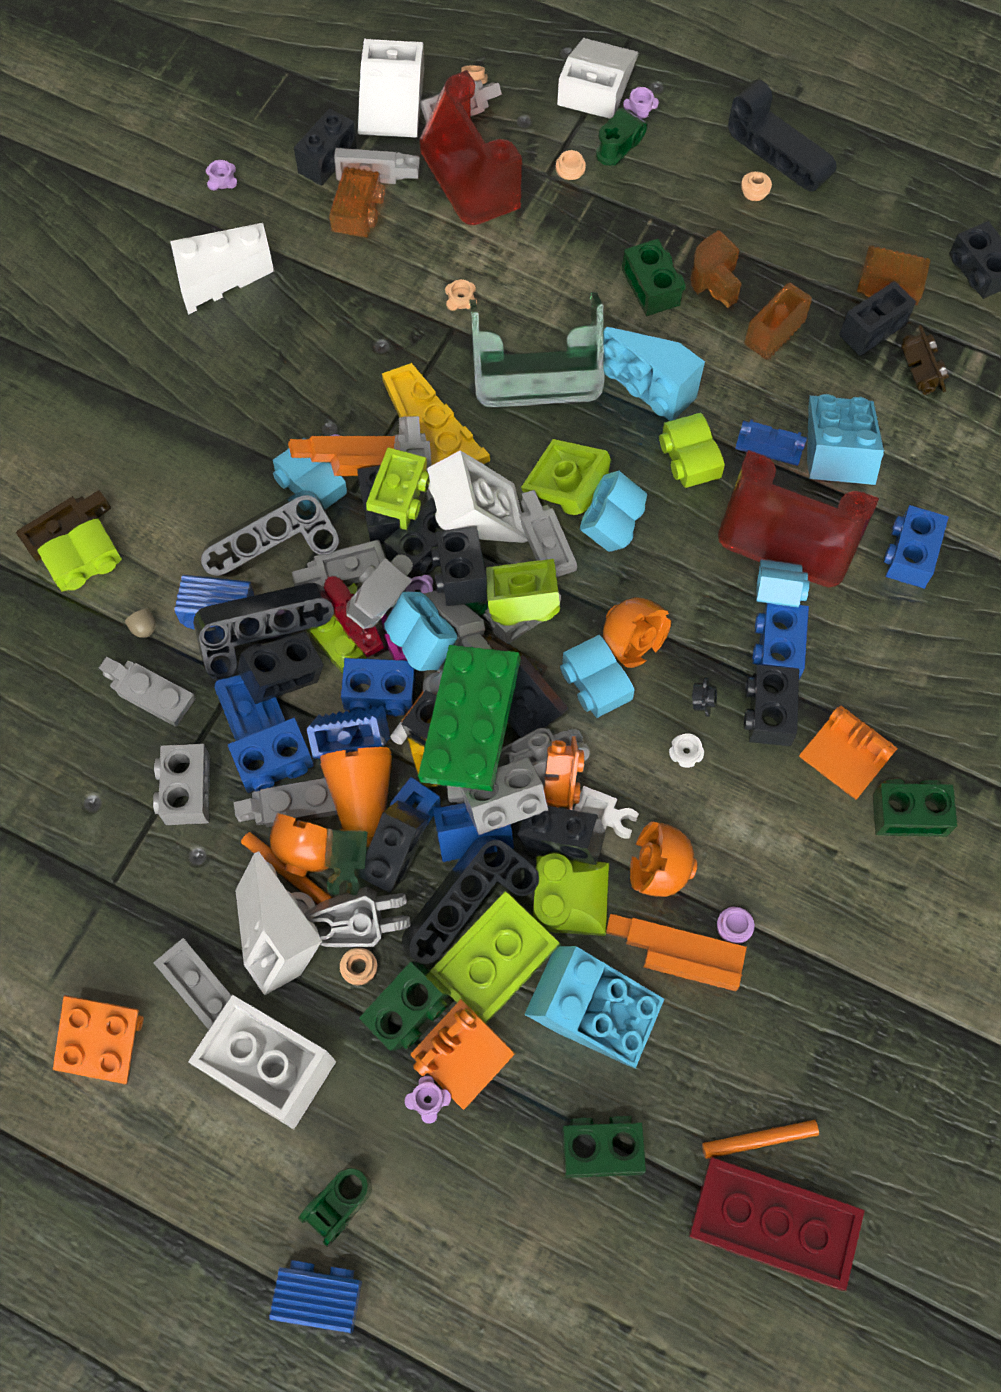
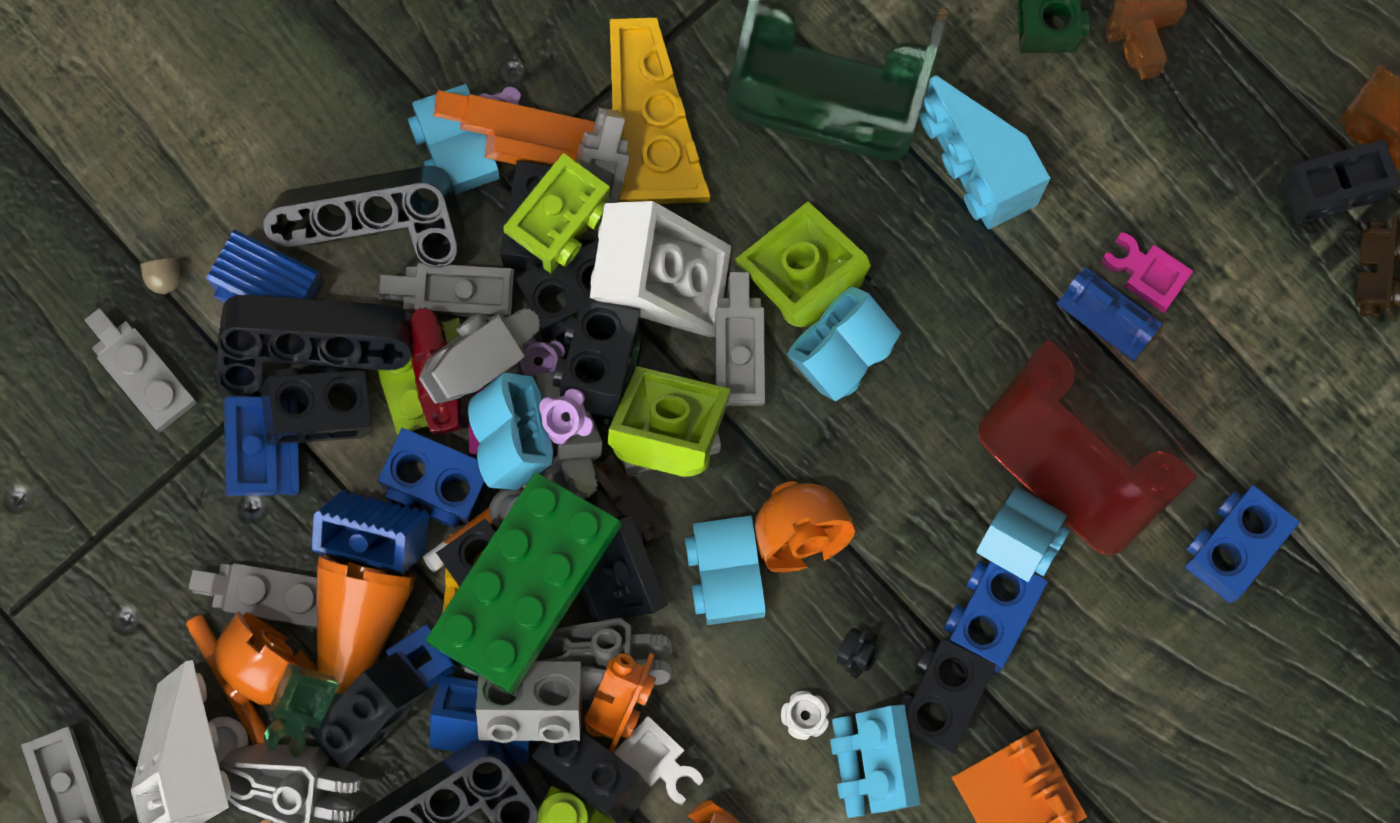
camera: 20 degrees right, 10 degrees up
dark brown hinge [16,490,111,562] -> none
lime brick [37,518,122,592] -> none
light grey brick [153,744,210,825] -> none
blue brick [227,717,314,793] -> none
lime brick [659,413,725,488] -> none
clear orange brick [744,283,812,359] -> none
medium azure slope [807,394,884,485] -> none
none -> lavender plate [539,388,594,444]
none -> medium azure plate [830,705,921,818]
none -> dark pink plate [1101,232,1193,313]

